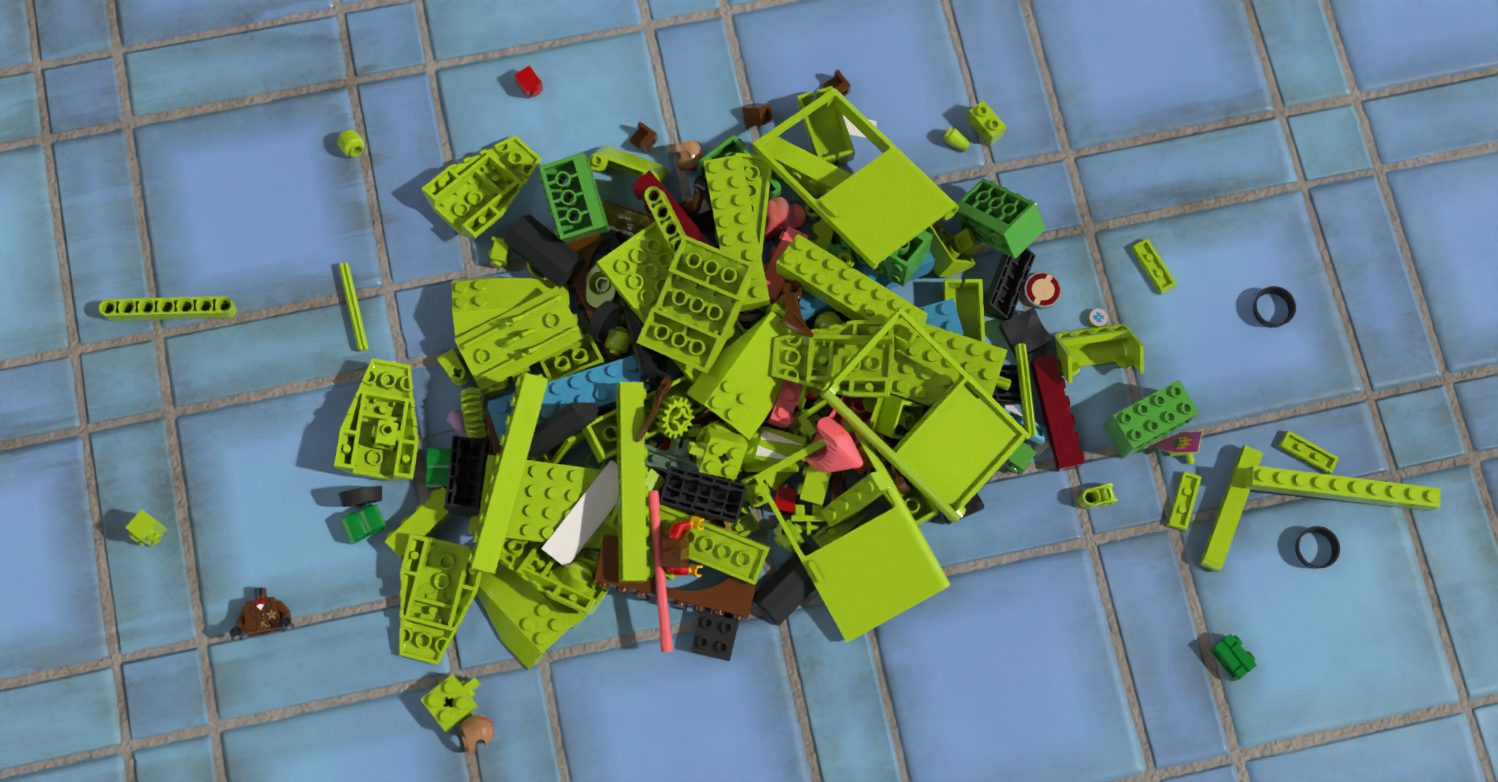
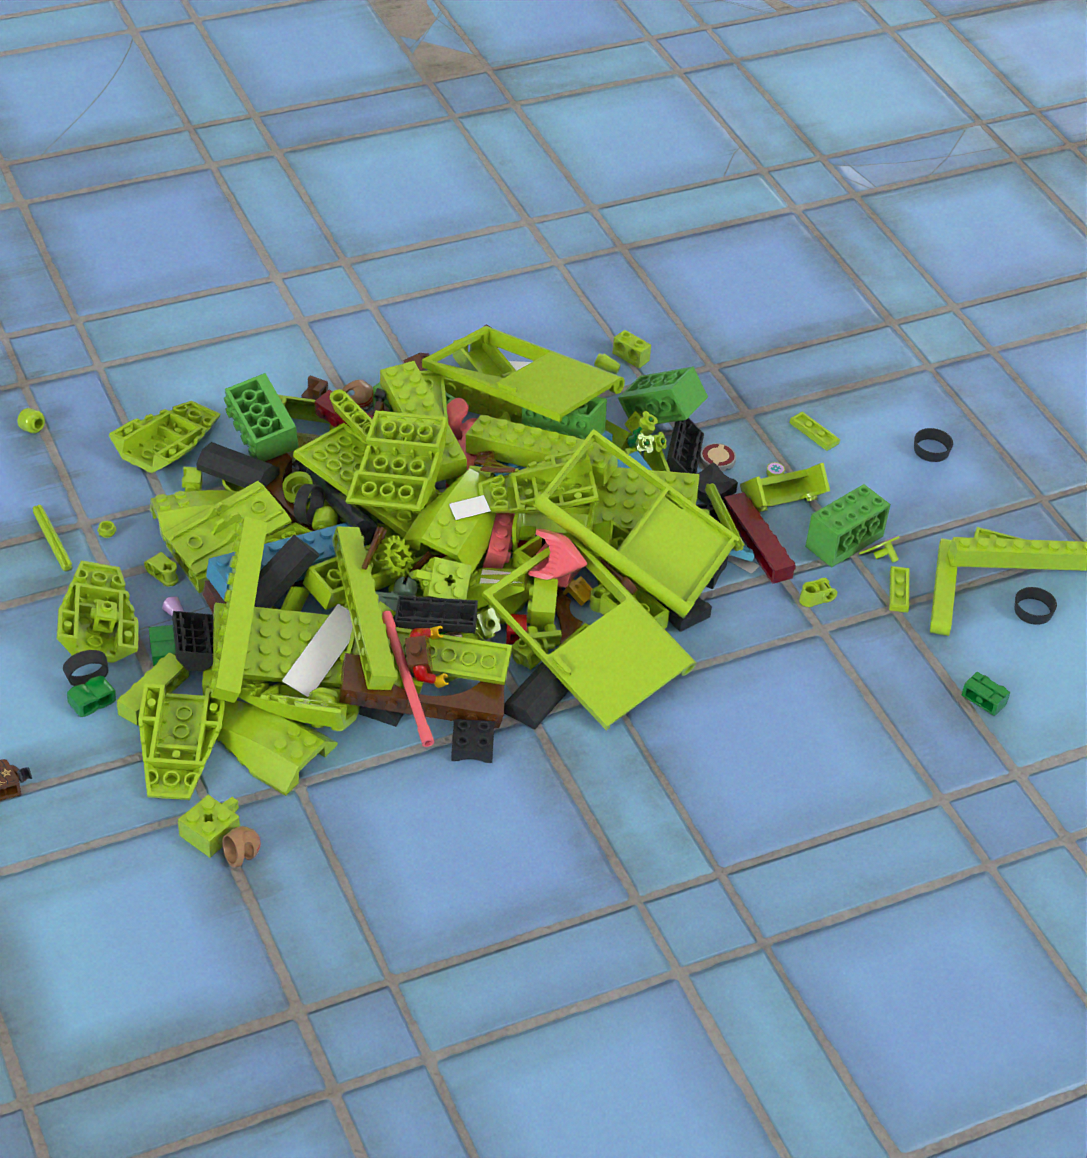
camera: 10 degrees left, 30 degrees down
lime gear [460,387,487,439] -> none
red brick [514,65,543,99] -> none
lime brick [820,468,895,527] -> none
bright green brick [1005,443,1037,474] -> none
none -> lime plate [97,521,117,538]
none -> white sticker [449,495,491,520]
none -> lime plant [628,411,667,453]

